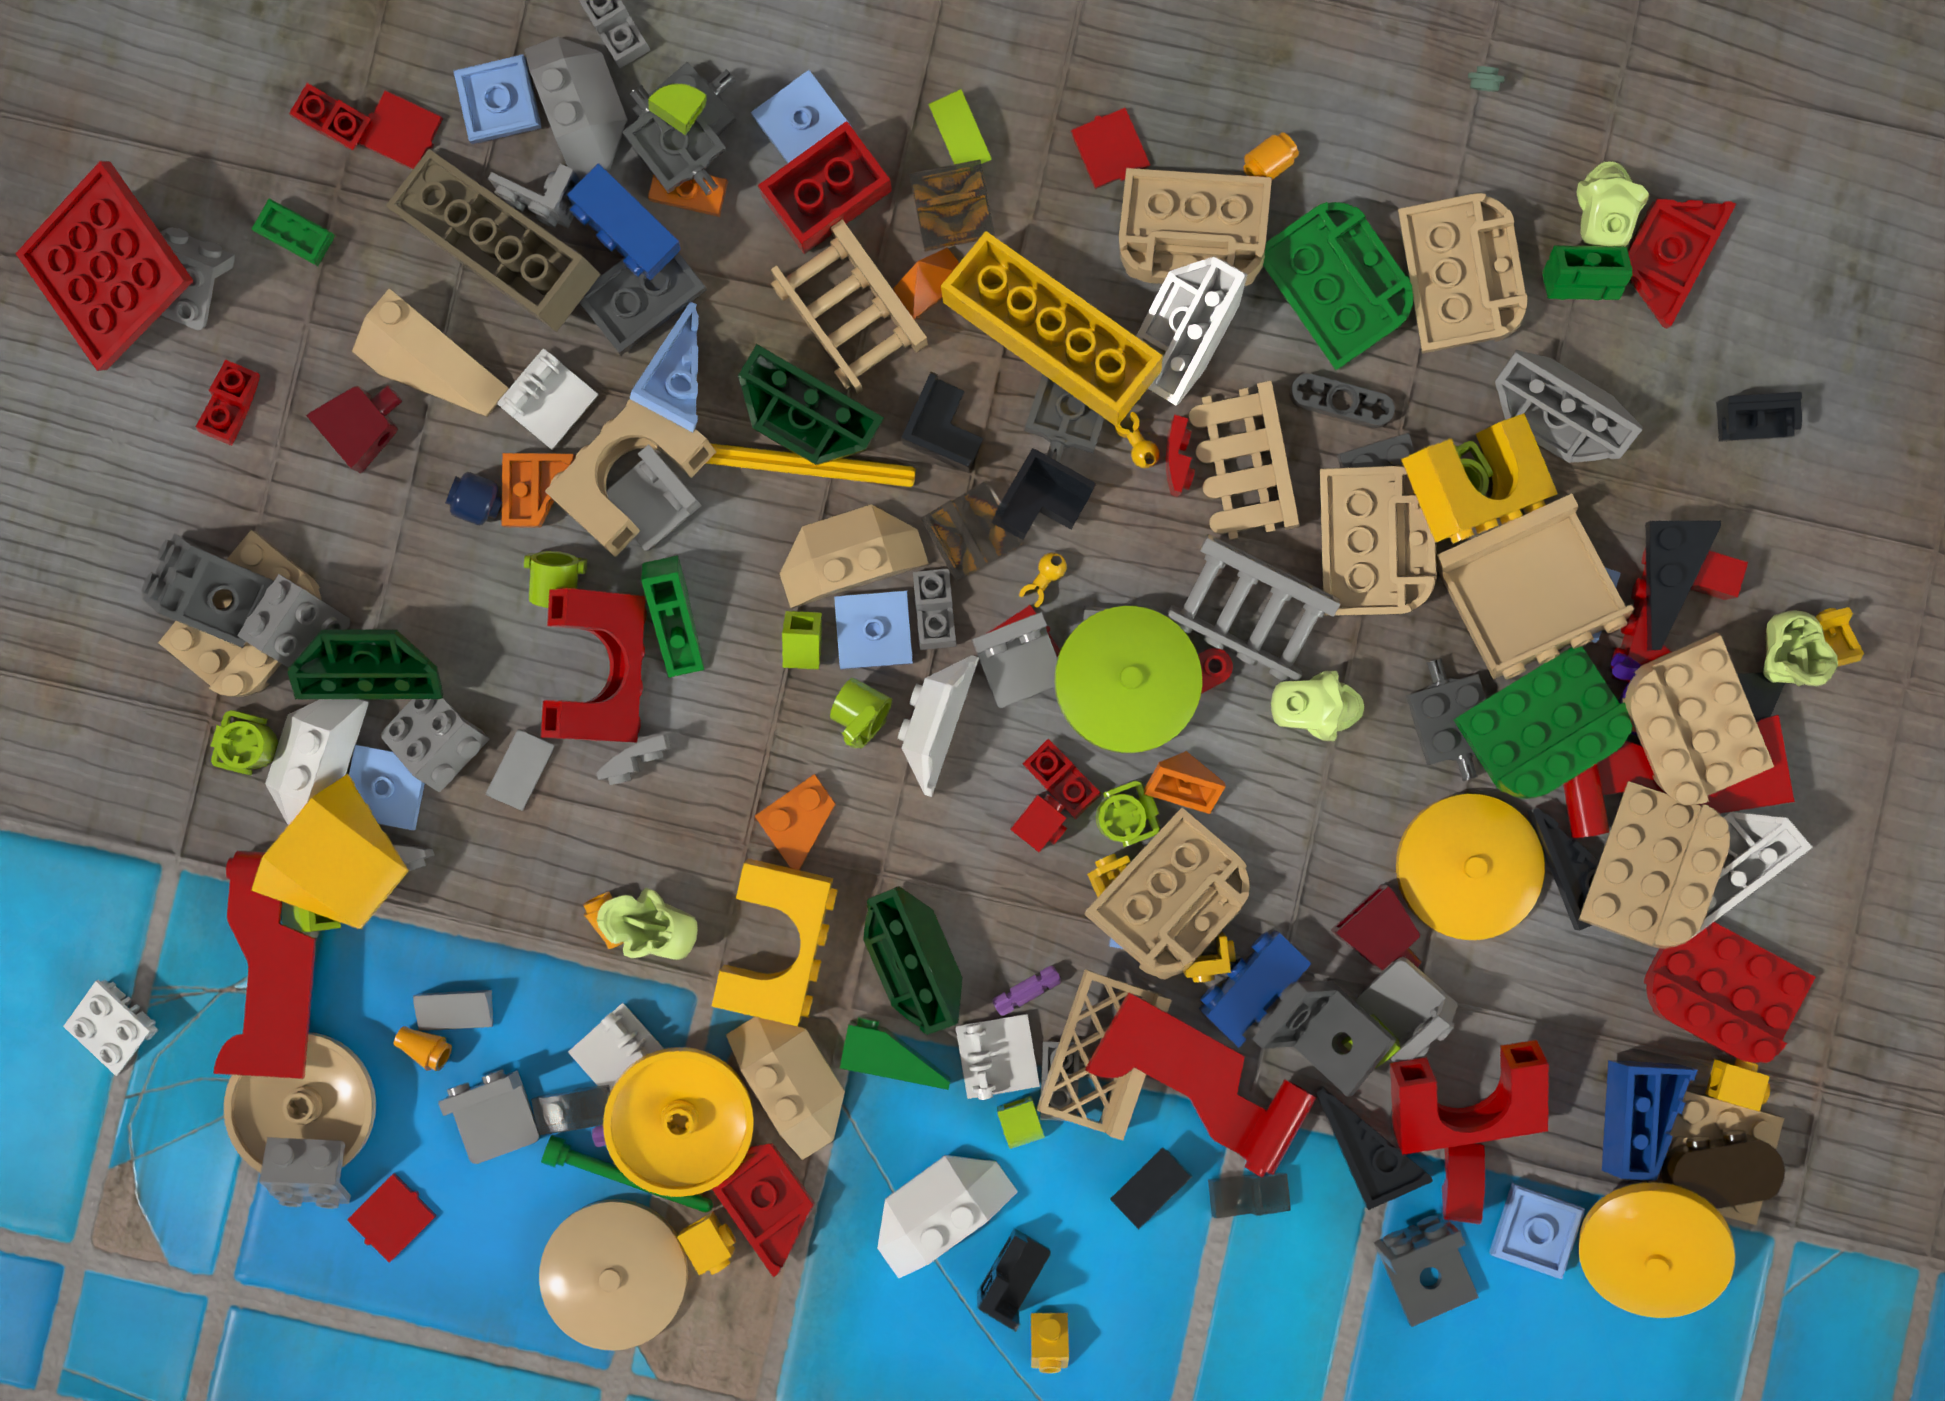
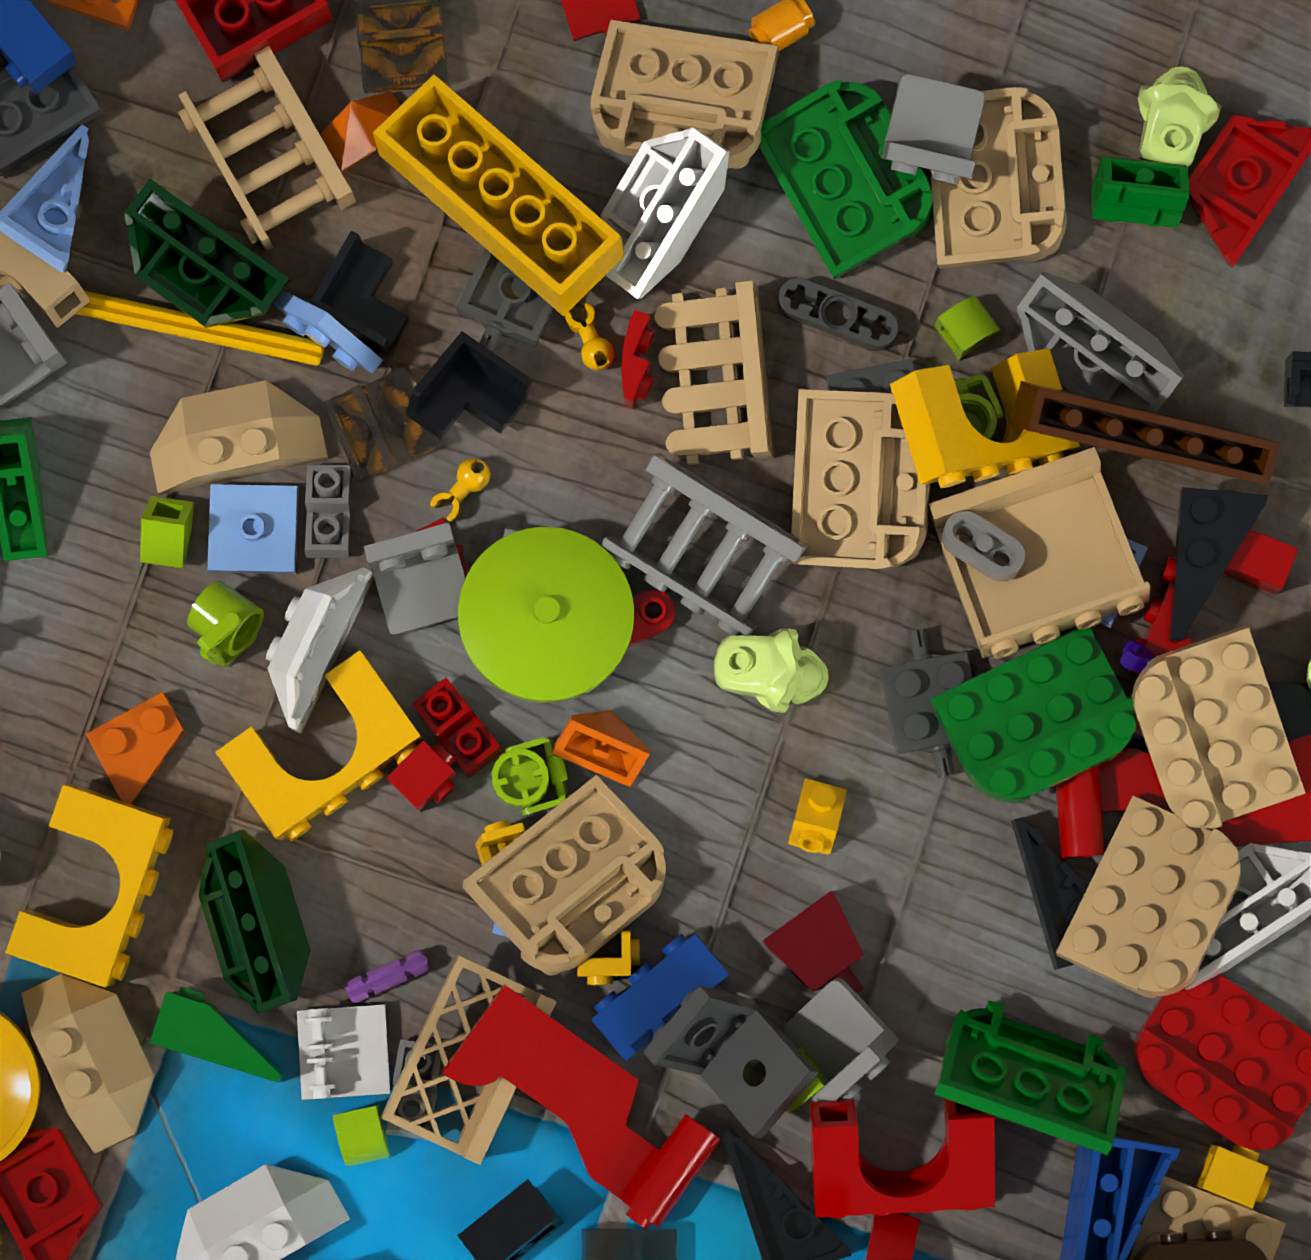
camera: 10 degrees right, 5 degrees down
yellow dish [1396,794,1545,940] -> none
none -> yellow arch [215,650,424,842]
none -> light blue plate [274,291,383,374]
none -> yellow bracket [788,778,847,855]
none -> light grey bracket [881,74,985,185]
none -> lime brick [934,295,1001,361]
none -> green plate [934,1001,1126,1155]
none -> light grey plate [942,511,1025,581]
none -> reddish brown brick [1010,381,1280,486]

